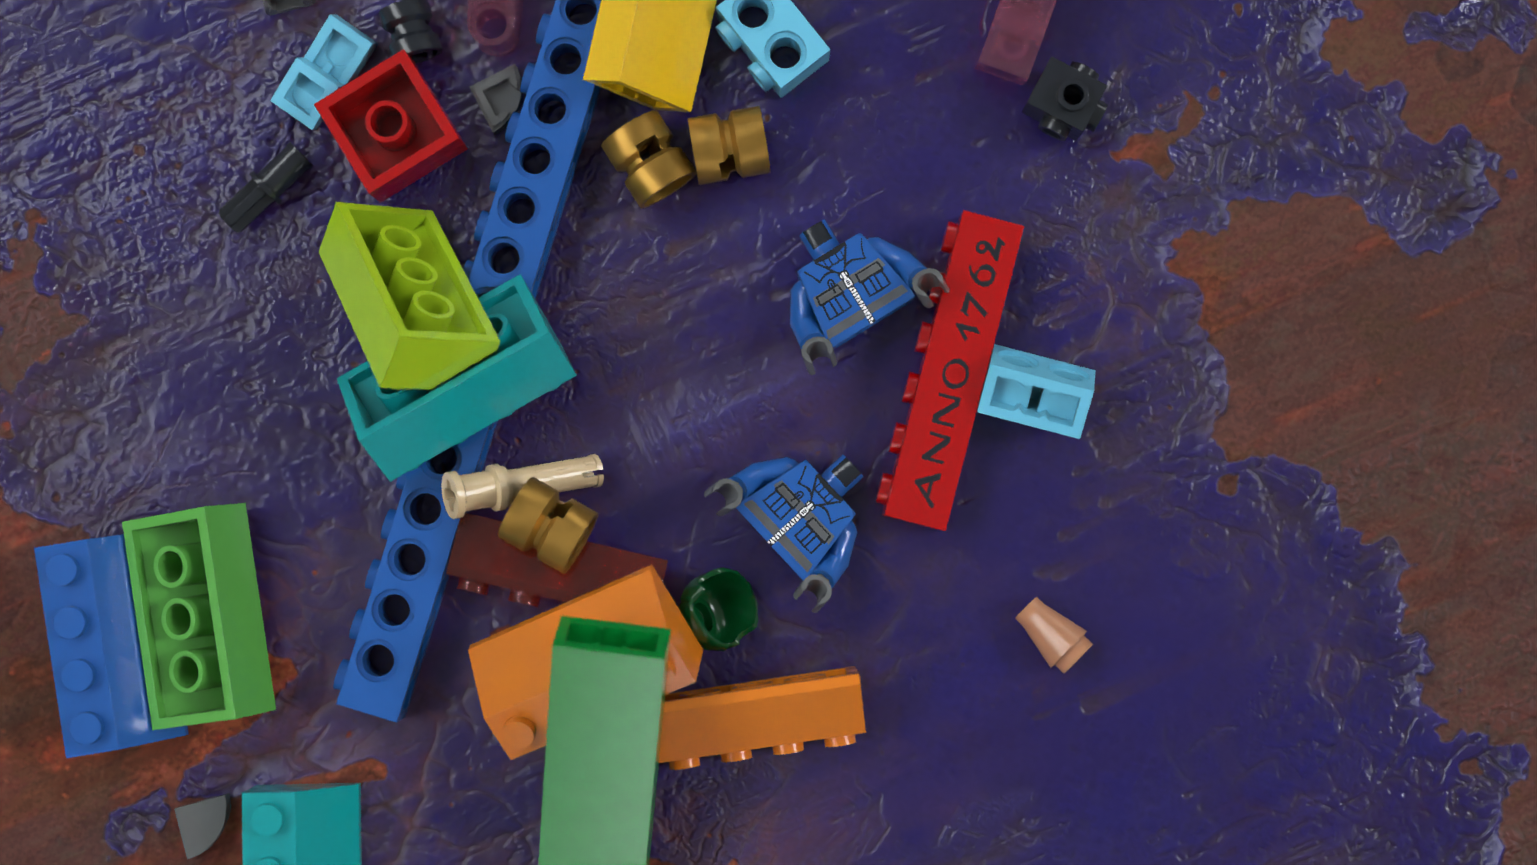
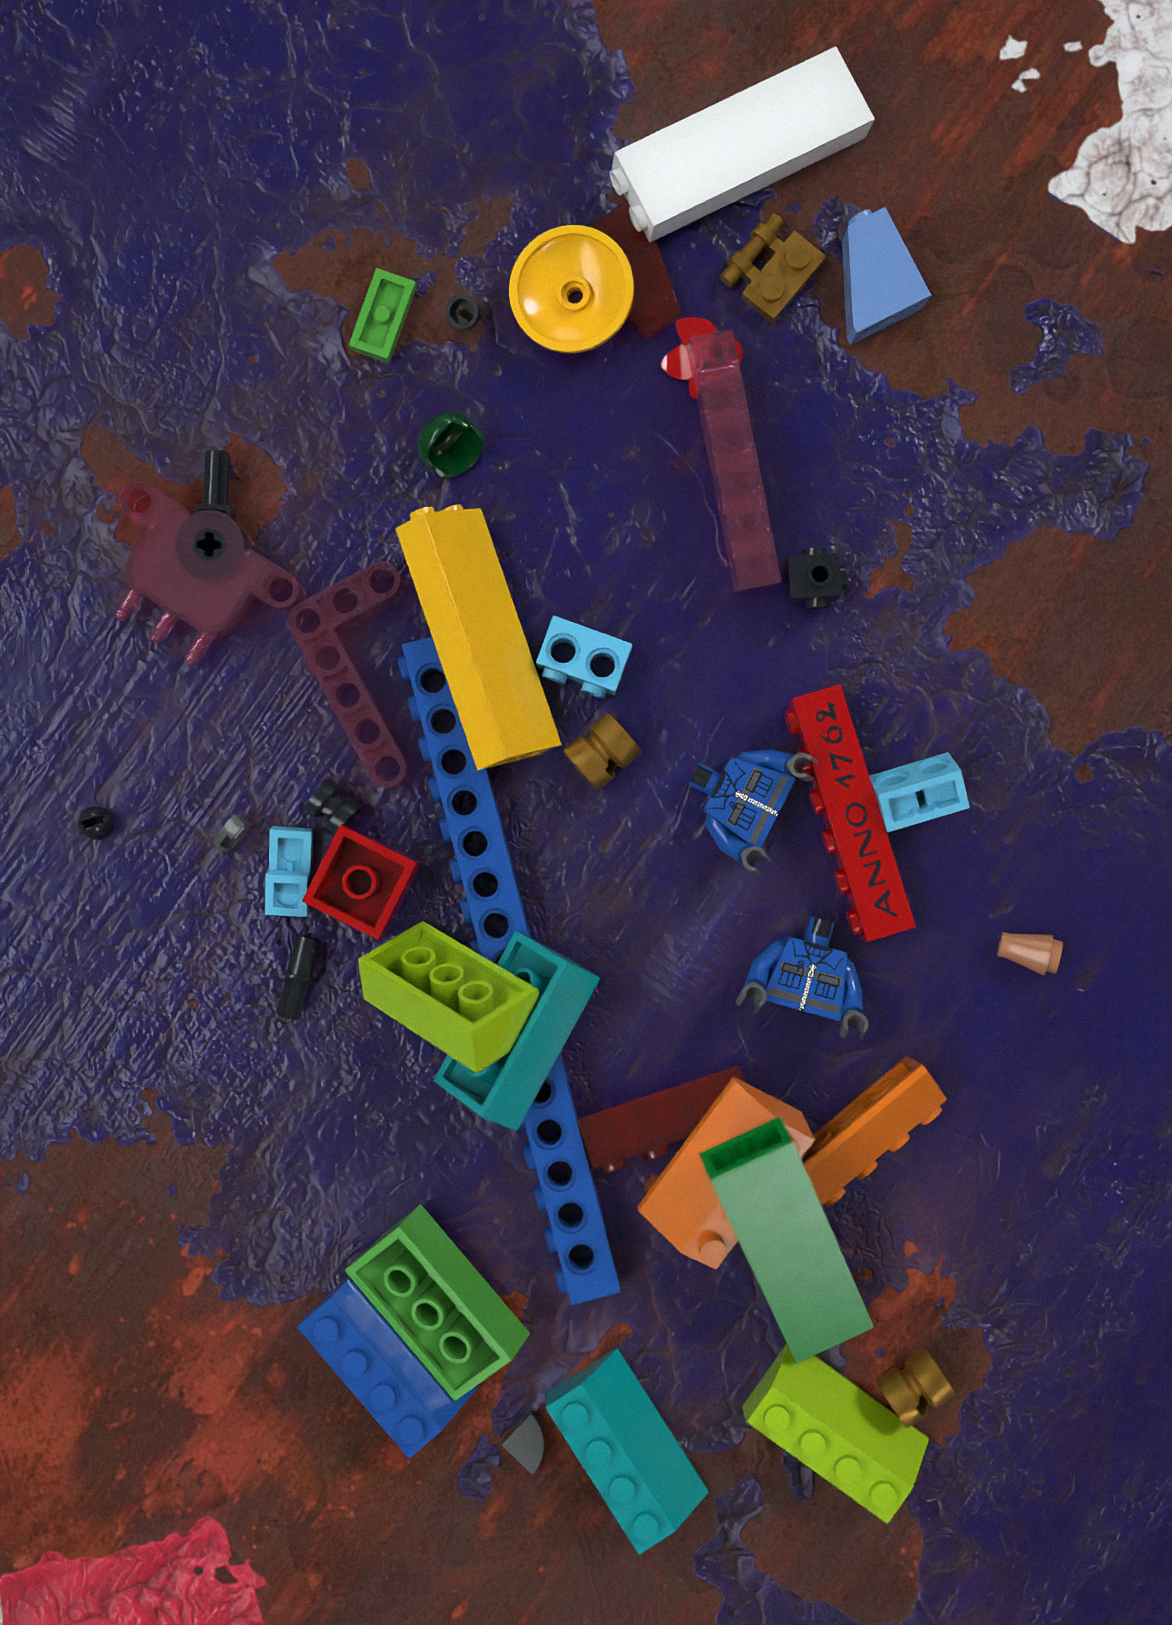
camera: 30 degrees left, 0 degrees up
tan pin [441,454,604,519] -> none
dark grey tile [470,64,523,135] -> none
pearl gold wheel [498,477,598,574] -> none
pearl gold wheel [601,110,697,209] -> none
dark green hair [678,567,758,651] -> none

